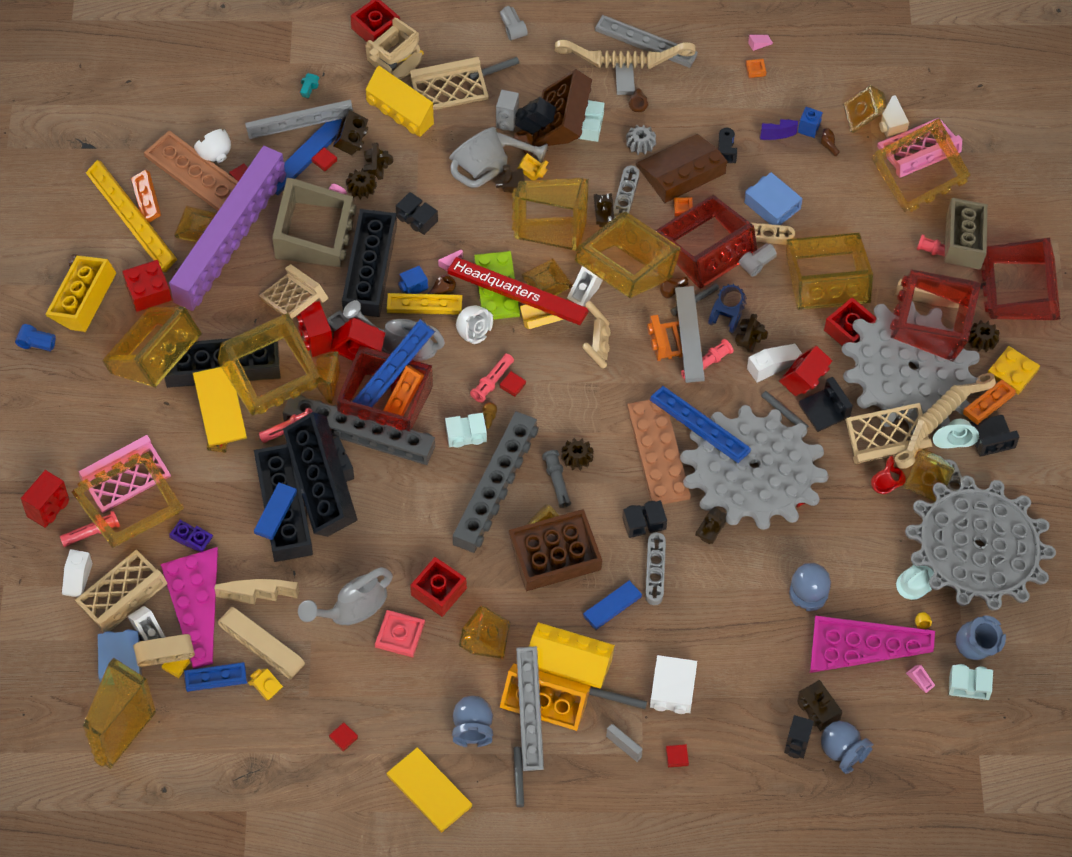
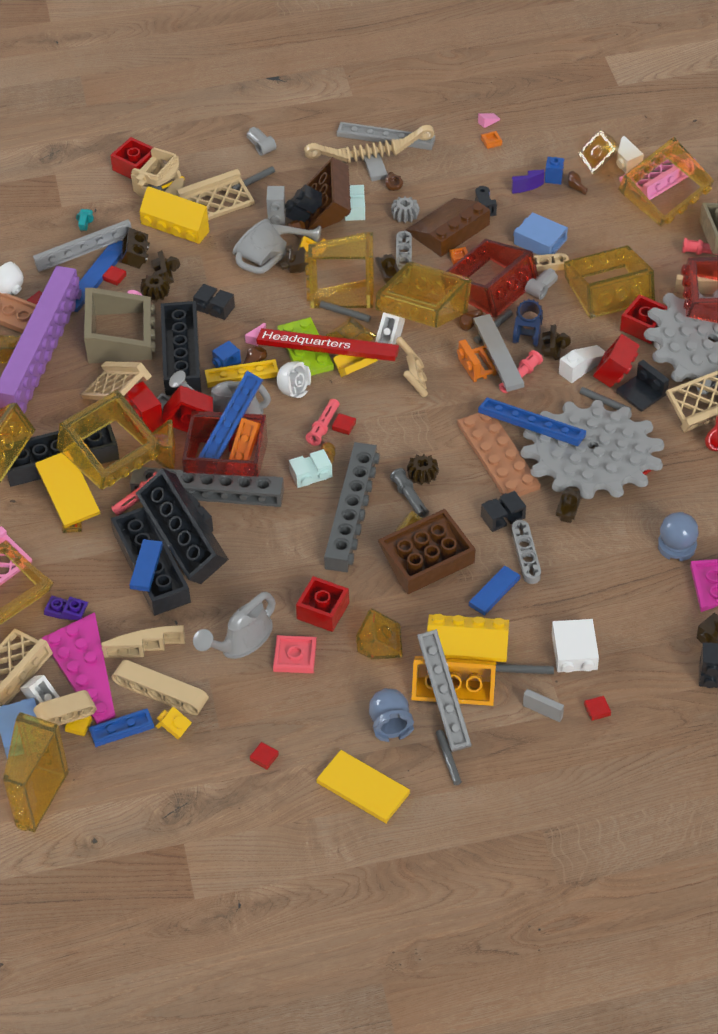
camera: 10 degrees left, 10 degrees down
none -> dark grey bar [320,301,371,322]

